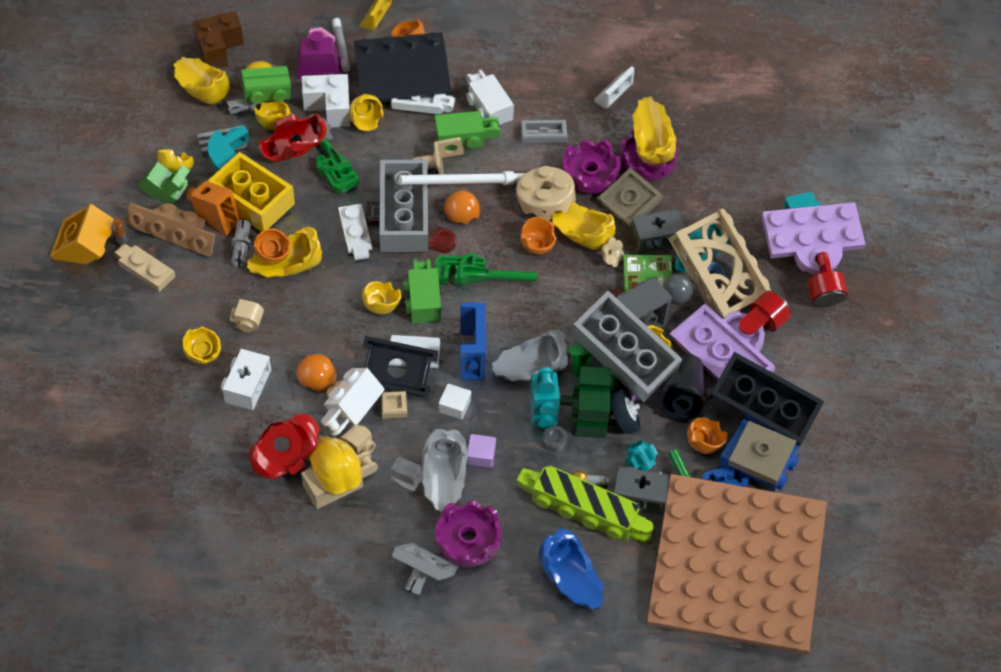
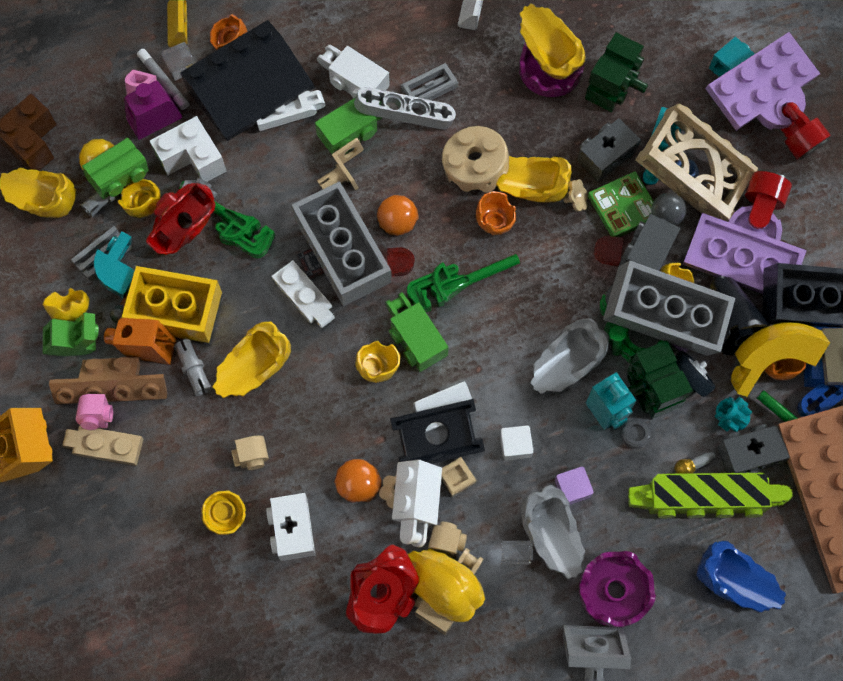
camera: 25 degrees left, 15 degrees up
piece [113,218,130,246] -> none
orange hair [254,228,290,265] -> none
yellow hair [349,94,383,132] -> none
white bar [398,171,526,185] -> none
blue panel [460,302,486,381] -> none
magenta plate [562,139,620,194] -> none
dark tan plate [597,167,664,230] -> none
none -> bright pink plate [76,394,113,430]
none -> clear piece [162,42,196,81]
none -> light grey beam [354,87,456,130]
none -> dark green brick [585,32,648,113]
none -> yellow arch [731,322,830,397]

